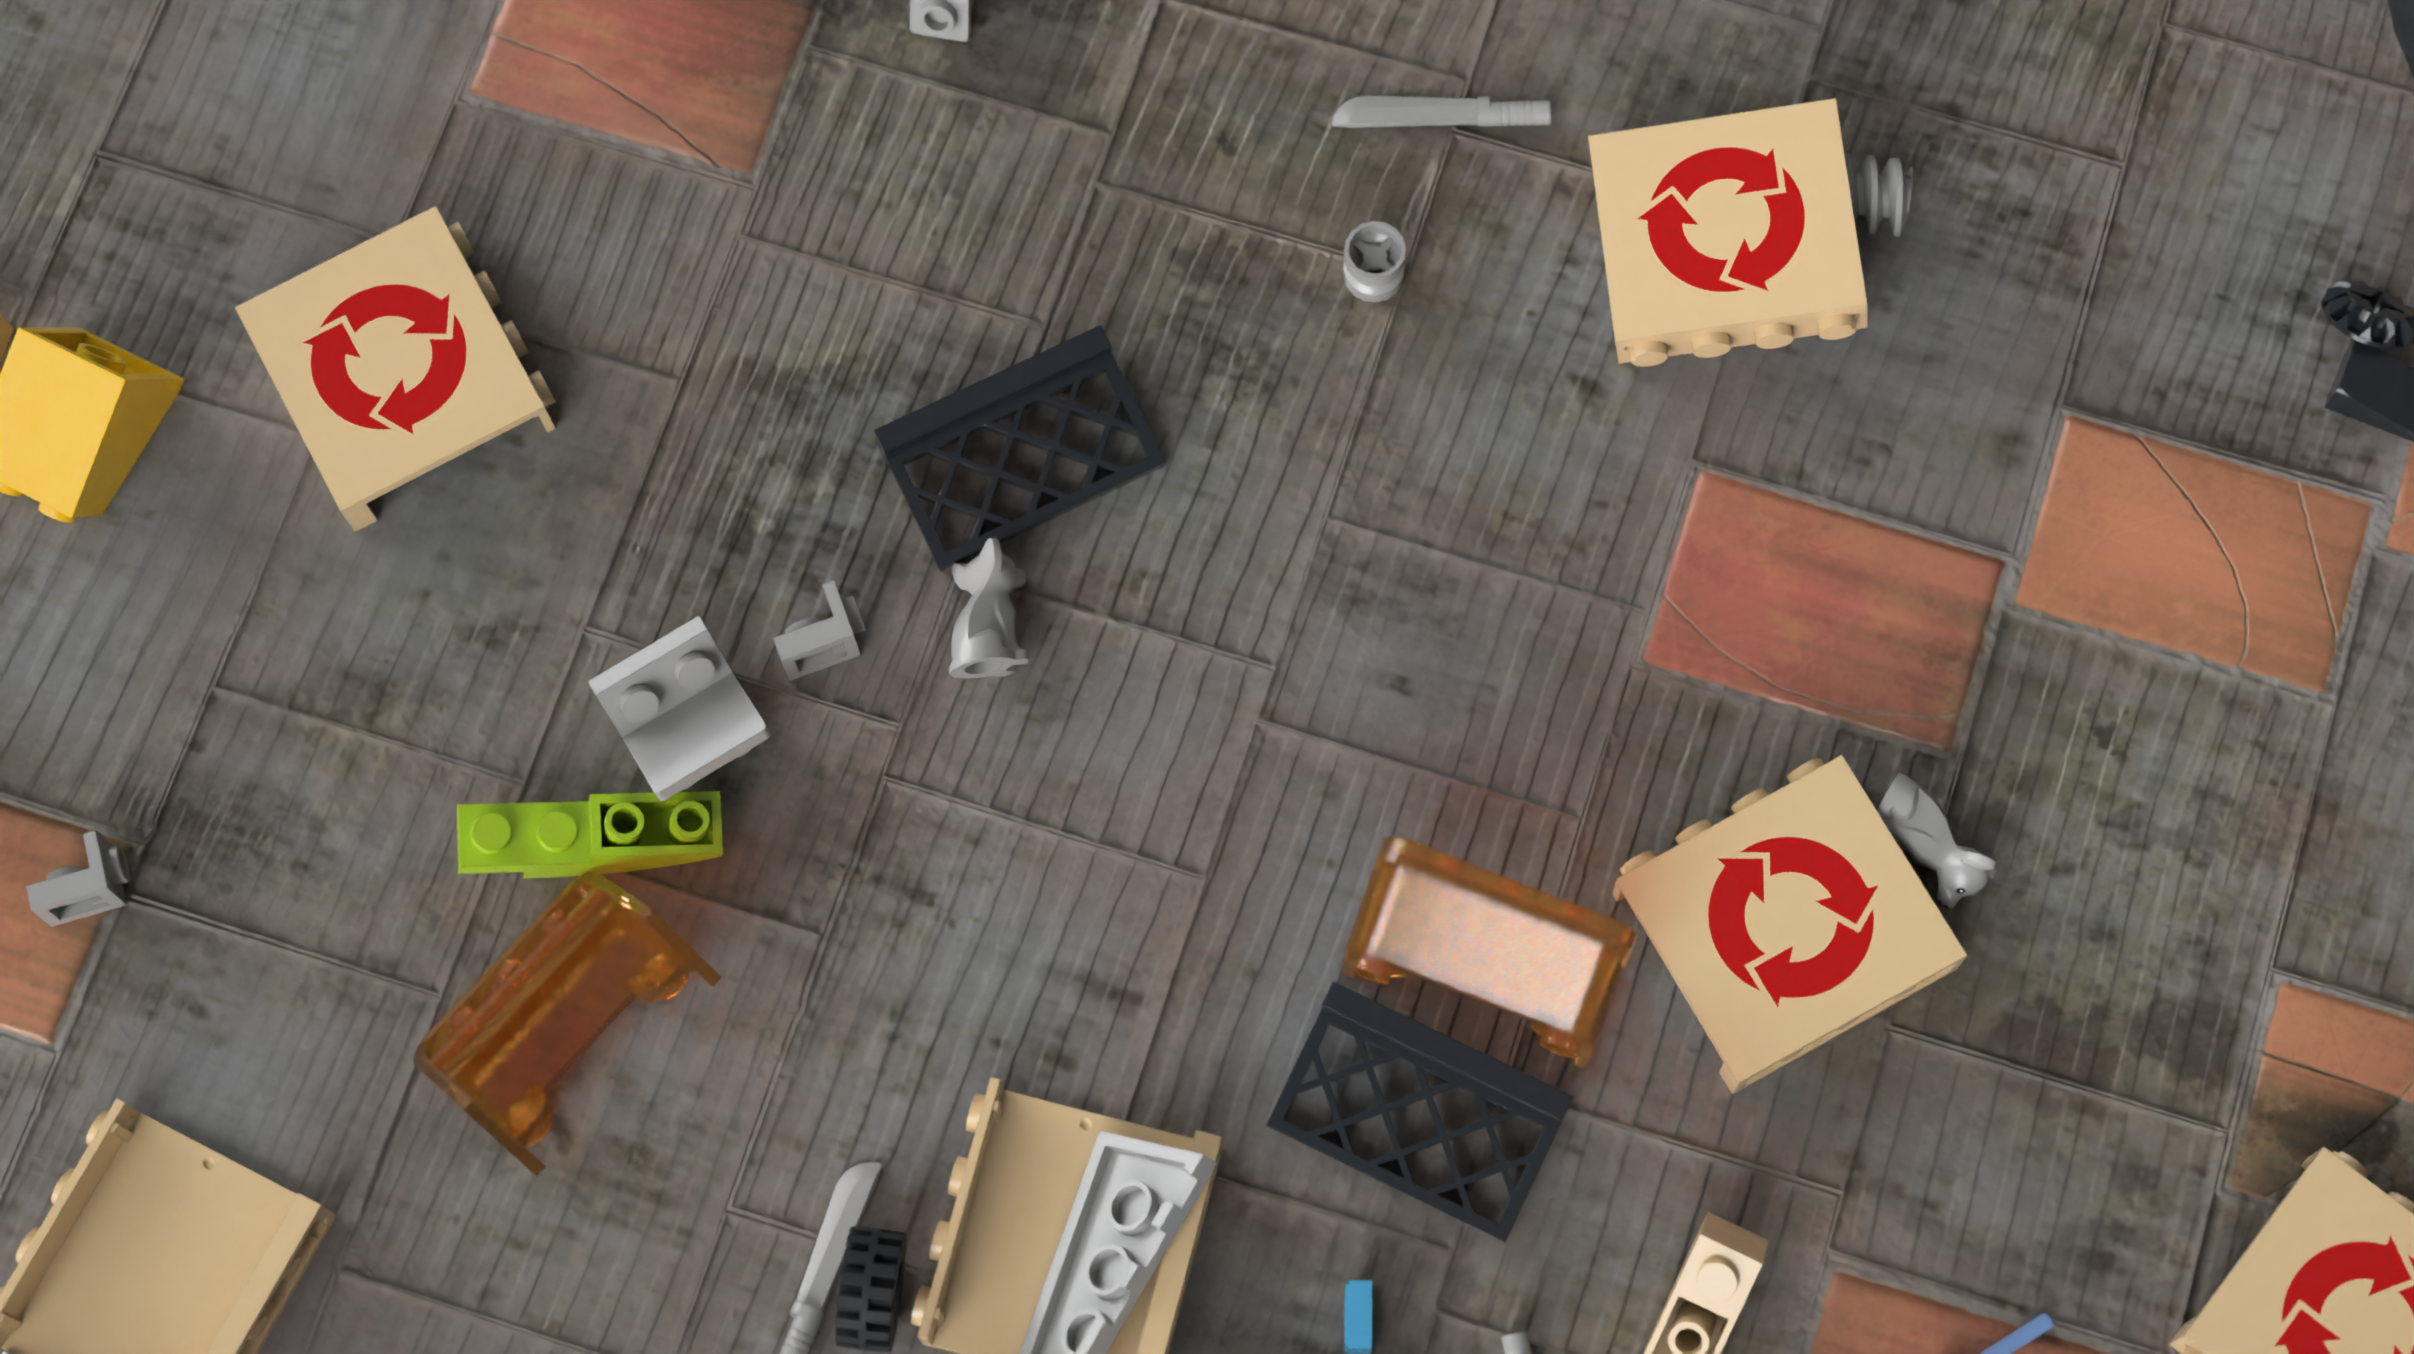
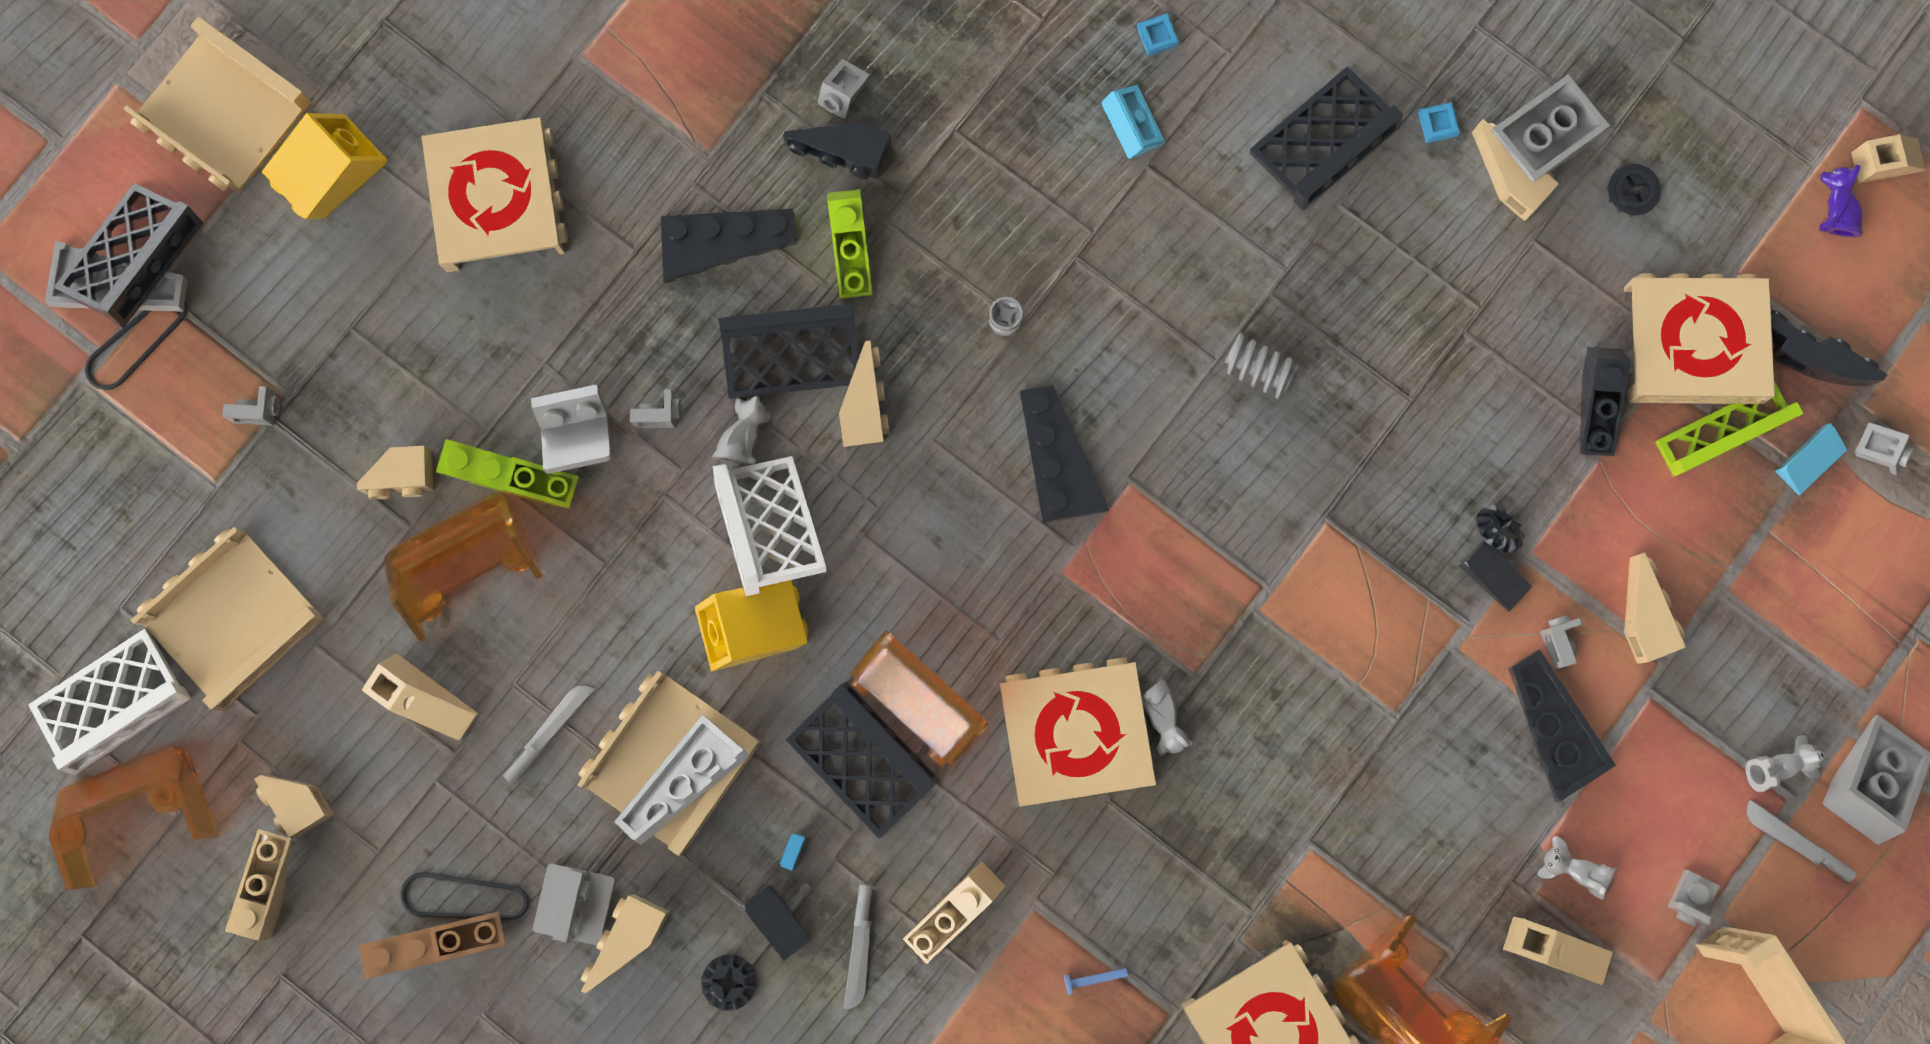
camera: 15 degrees right, 10 degrees up
black tyre [835,1226,906,1352] -> none
light grey piece [1332,96,1551,128] -> none
tan panel [1588,98,1868,367] -> none
none -> tan slope [357,446,433,499]
none -> tan slope [362,653,478,740]
none -> black wing [661,208,796,284]
none -> yellow slope [695,580,808,672]
none -> white fence [713,456,826,596]
none -> black slope [783,122,891,179]
none -> lime slope [827,189,873,299]
none -> tan slope [839,341,890,447]
none -> black wing [1020,385,1109,523]

